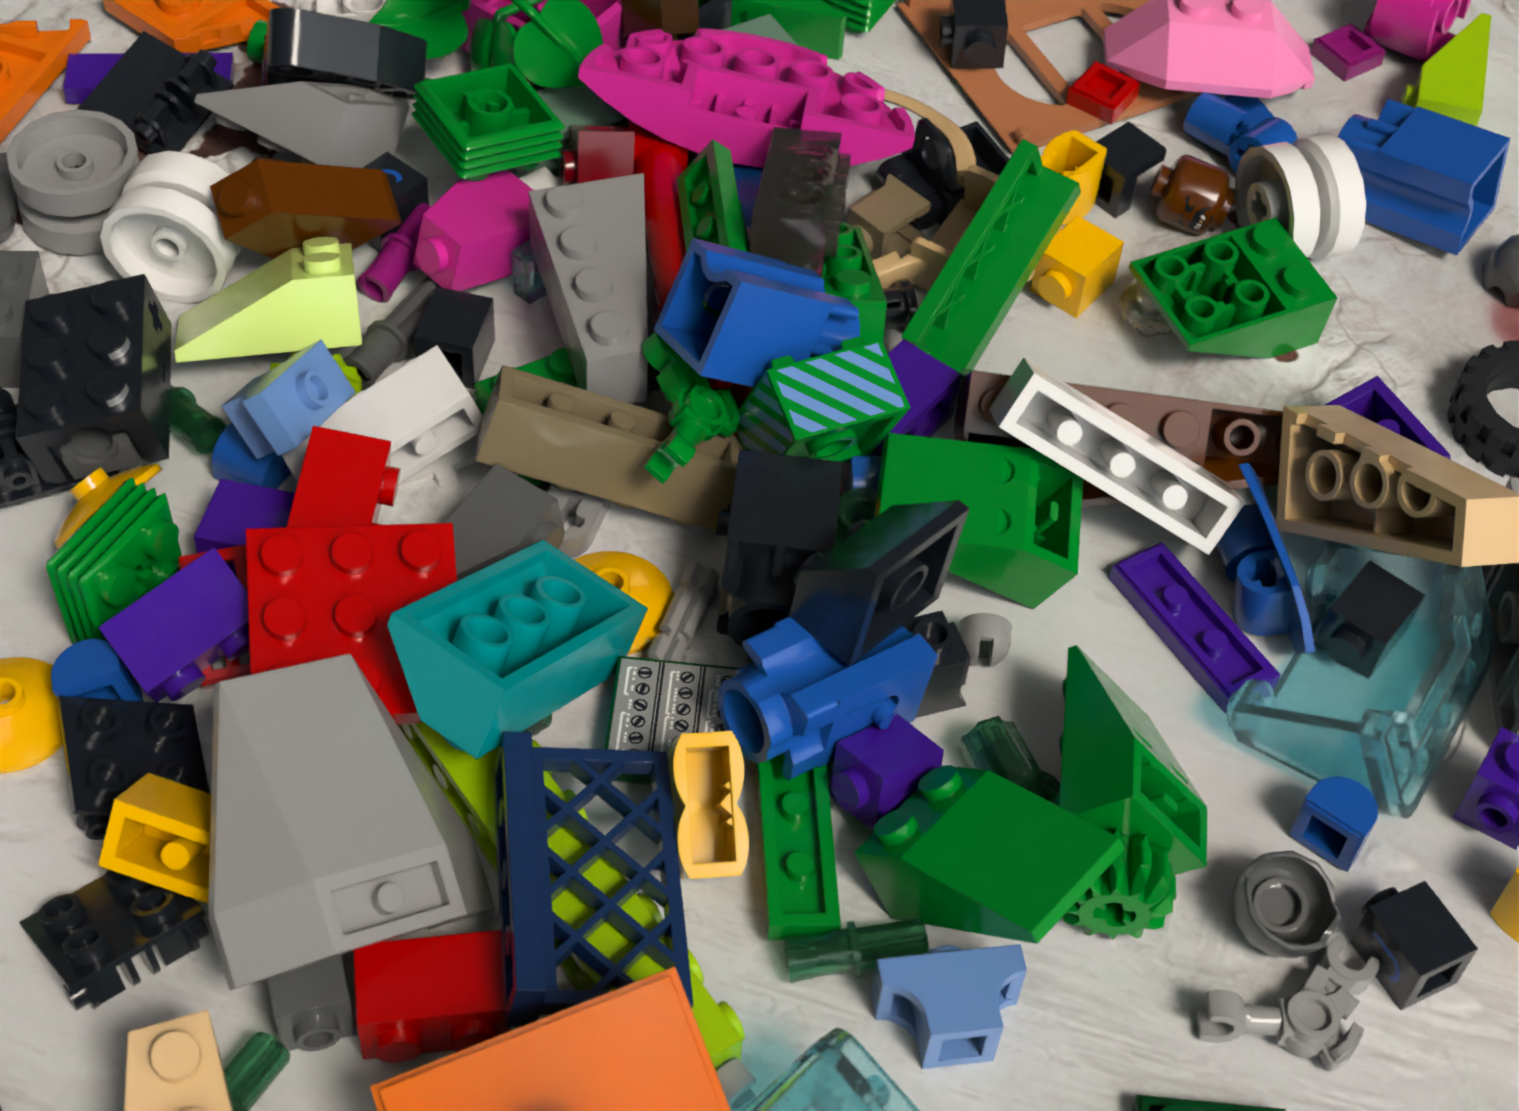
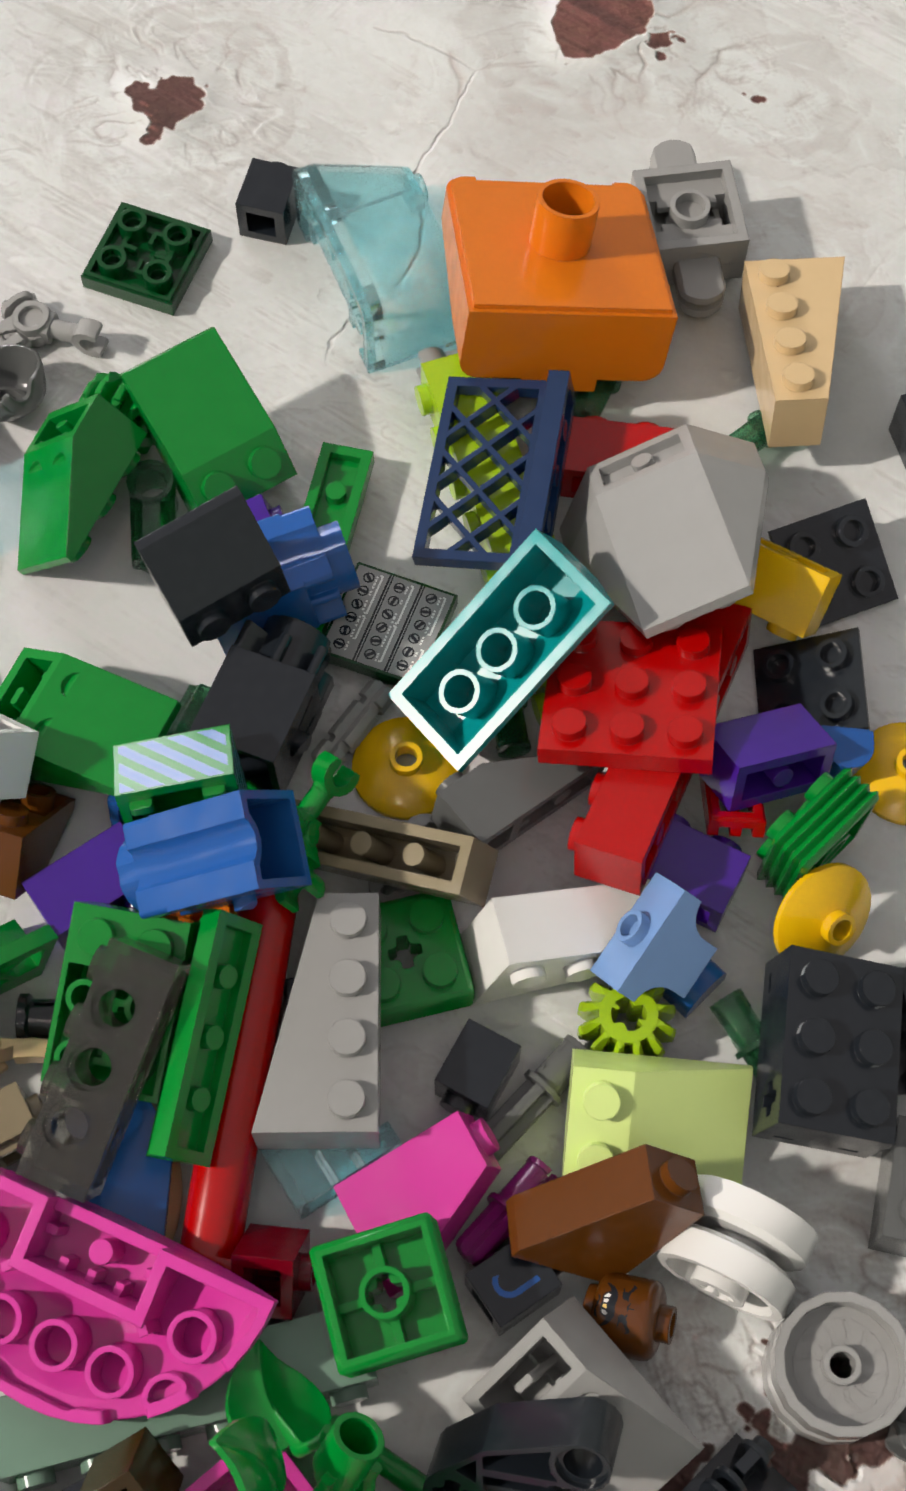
camera: 160 degrees left, 15 degrees up
yellow brick [668,731,749,880] -> none
clear green axle [783,919,929,983] -> none
medium blue brick [870,944,1027,1069] -> none
black window [903,610,971,718] -> none
light grey hinge [959,613,1012,667] -> none

